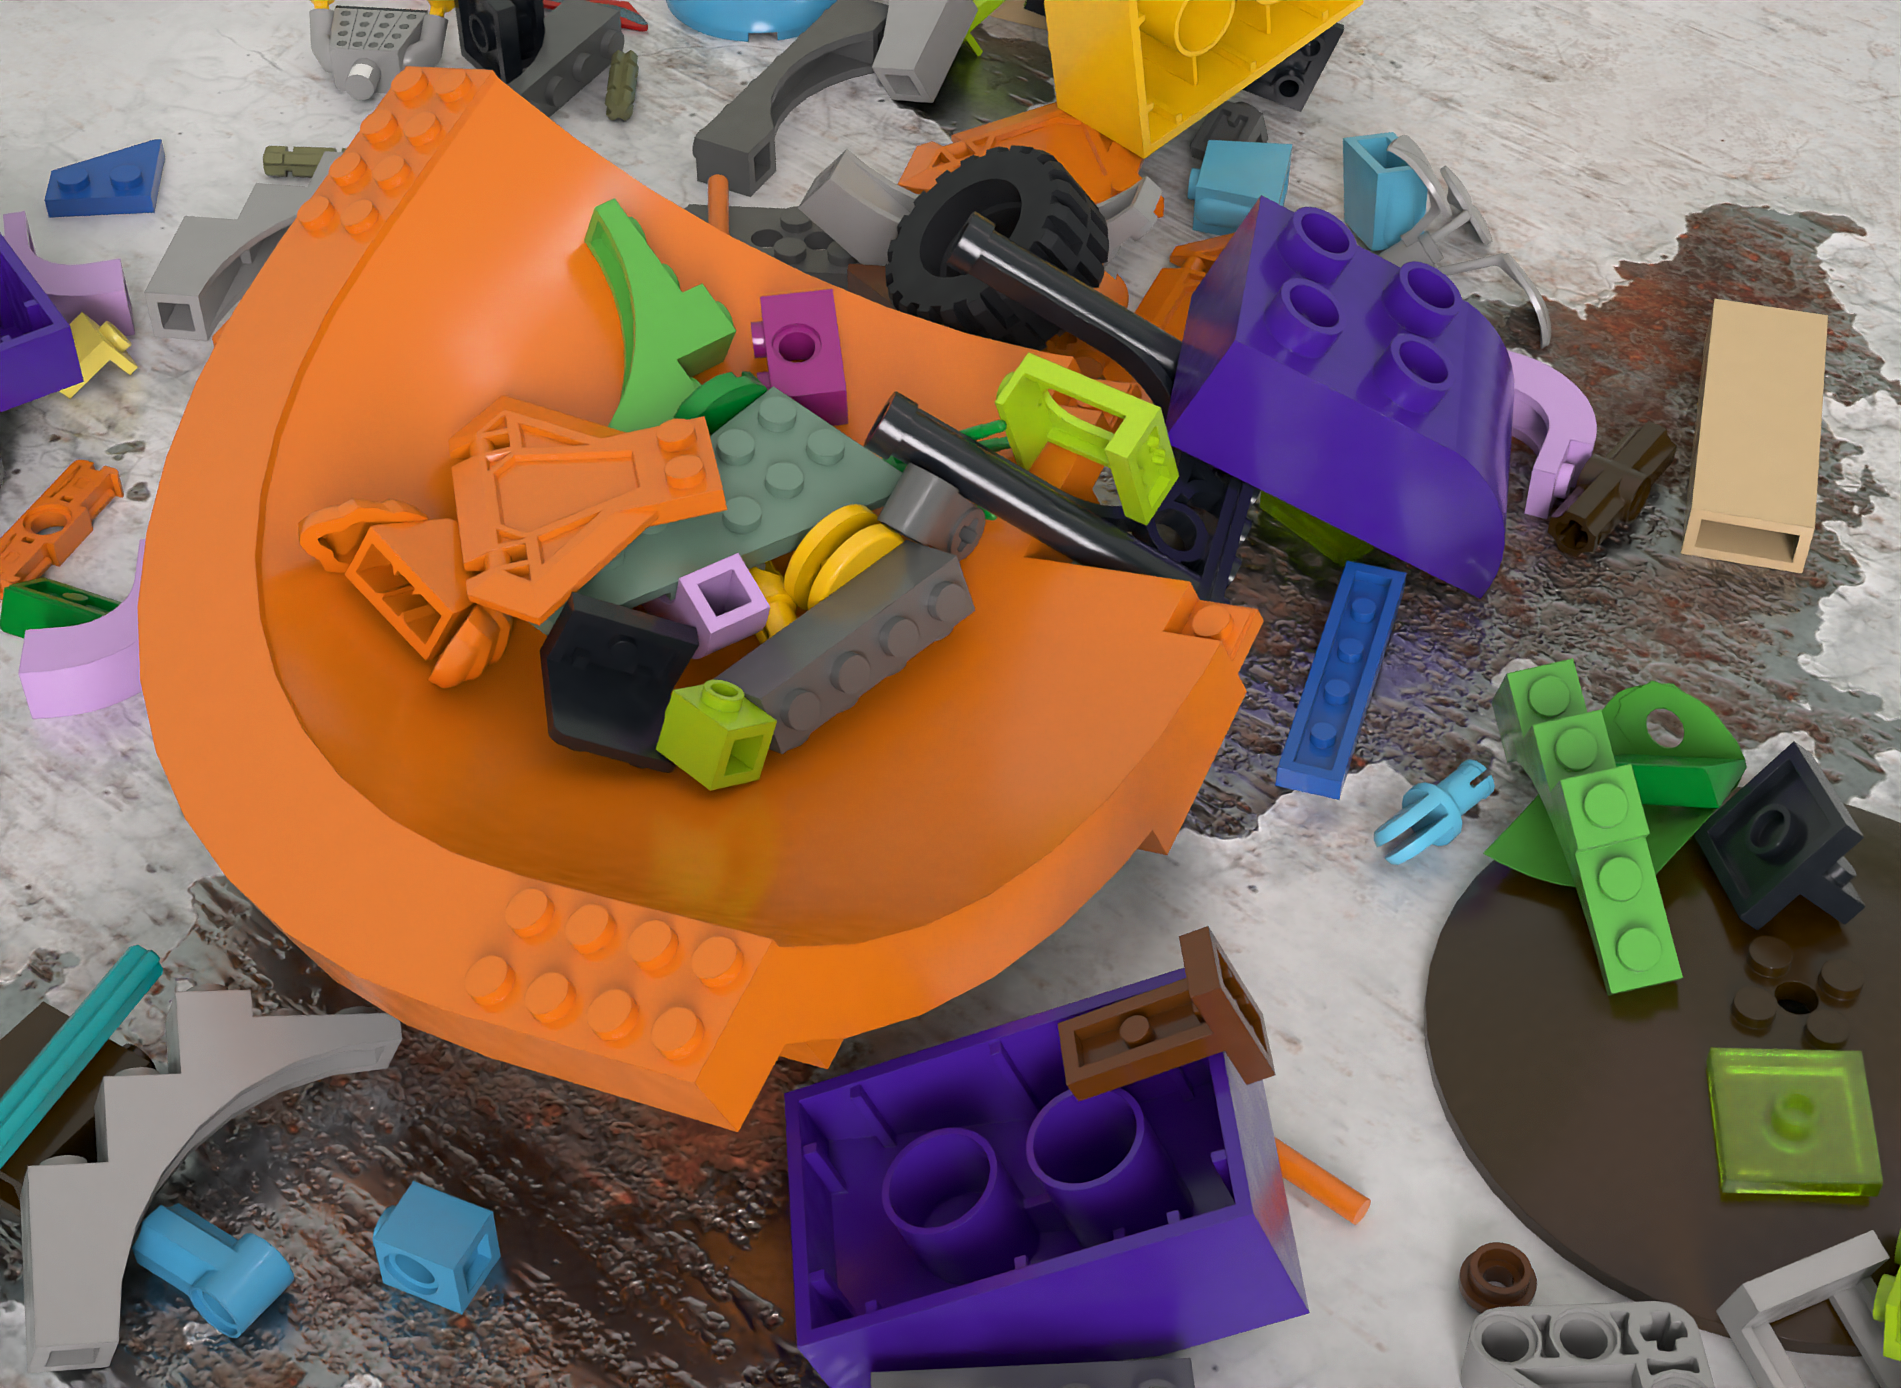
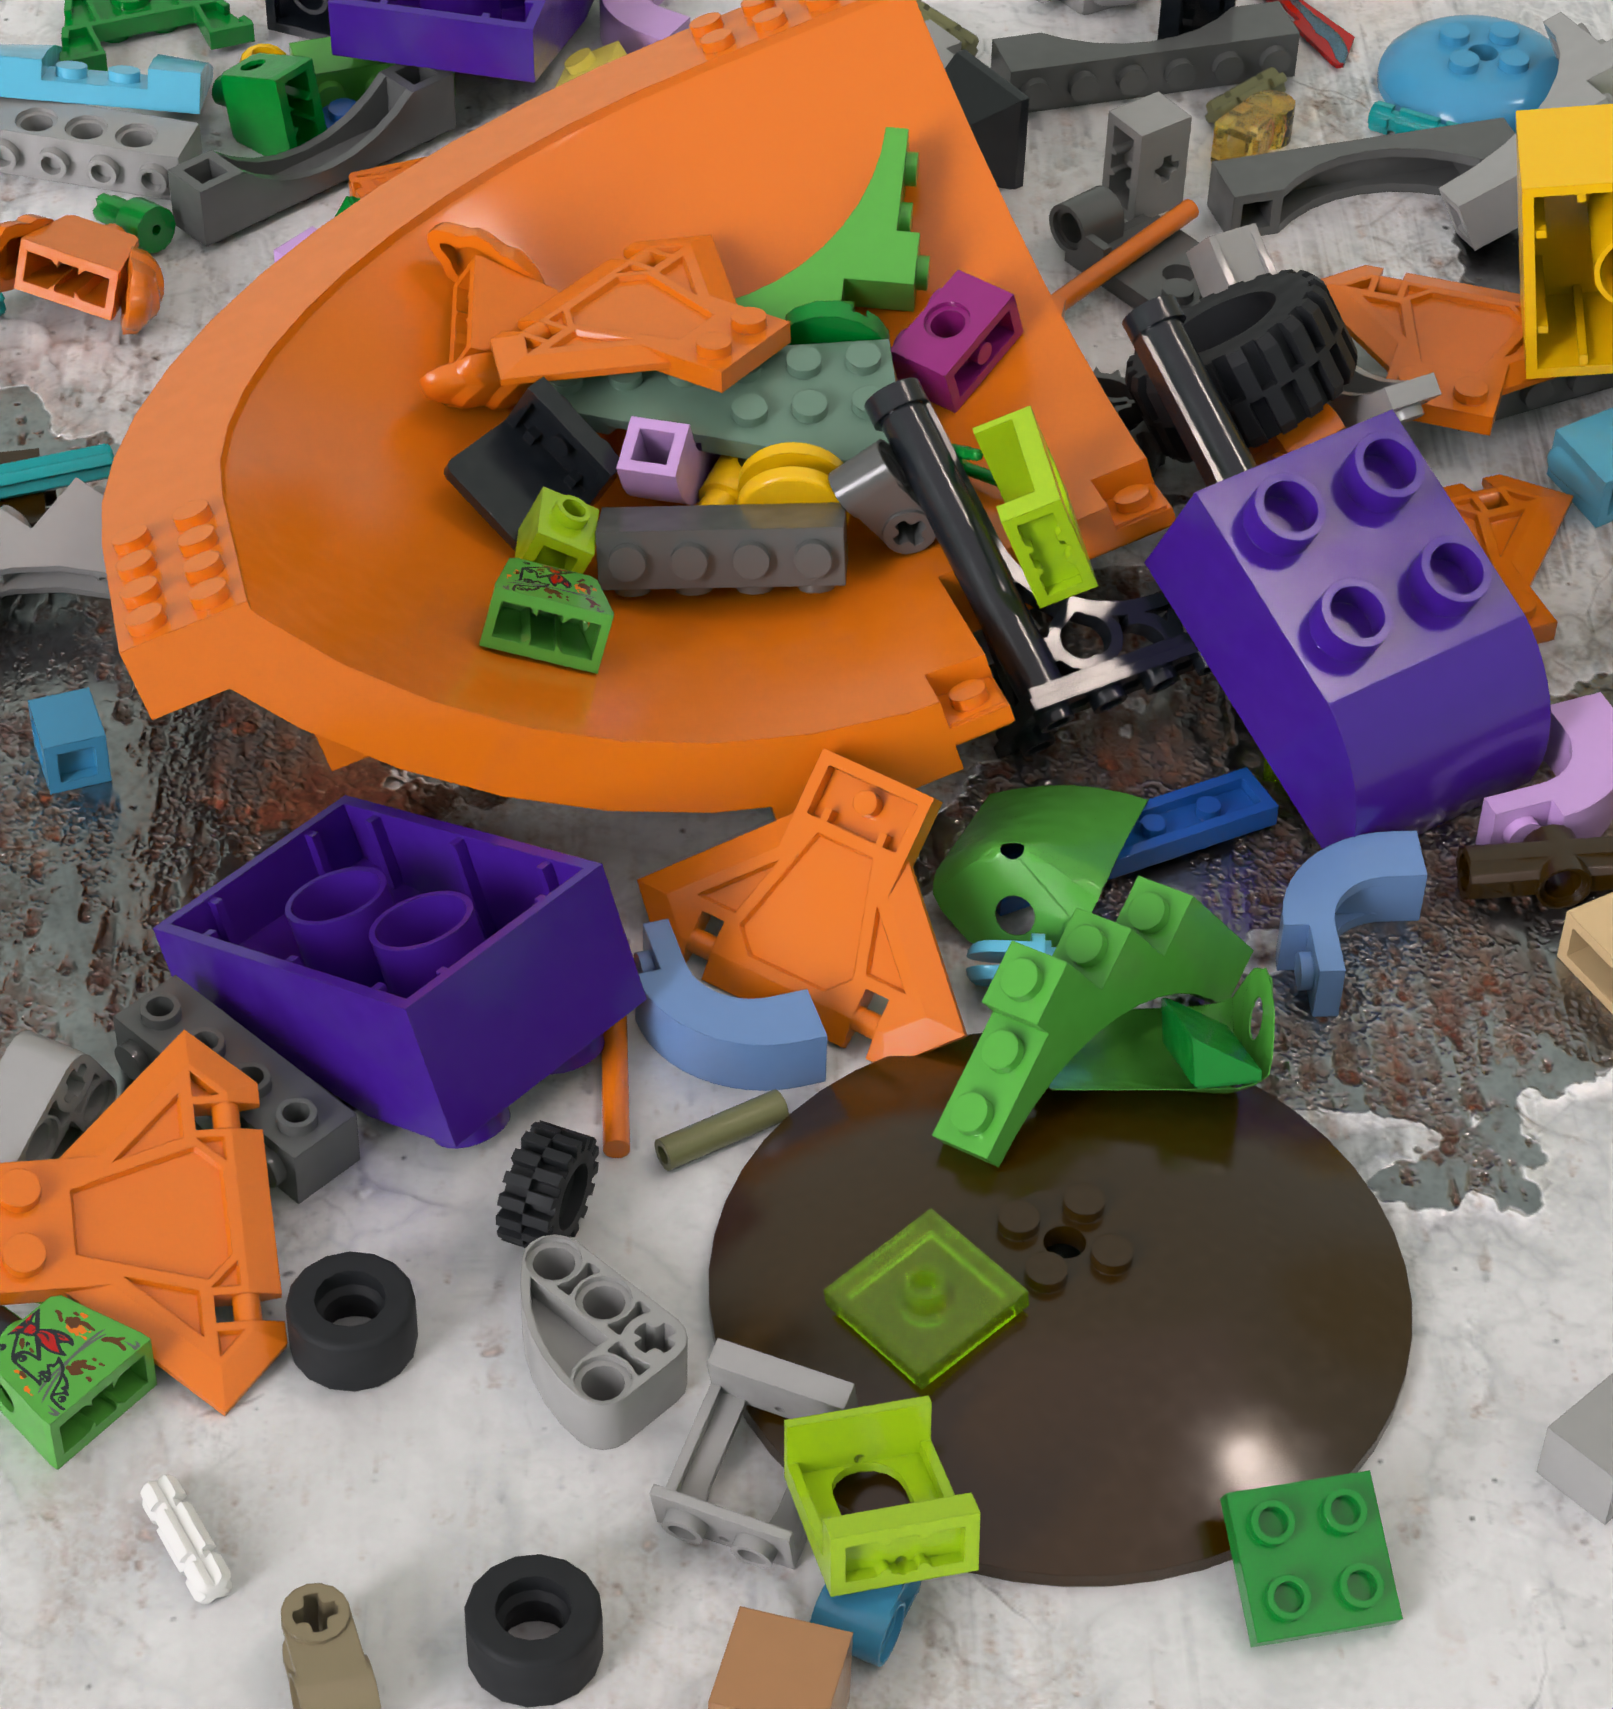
camera: 45 degrees right, 0 degrees up
reddish brown bracket [1058,926,1276,1102] -> none
reddish brown plate [1458,1242,1537,1313] -> none
black bracket [1693,741,1866,931] -> none
none -> bright green torso [479,558,614,674]
none -> black tyre [496,1120,599,1248]
none -> medium blue arch [634,919,828,1091]
none -> orange plate [637,748,968,1062]
none -> olive piece [654,1089,789,1171]
none -> bright green piece [933,785,1149,947]
none -> light grey brick [1102,91,1192,221]
none -> clear yellow leg [1210,90,1295,162]
none -> medium blue arch [1275,831,1428,1017]
none -> teal axle [1367,101,1459,135]

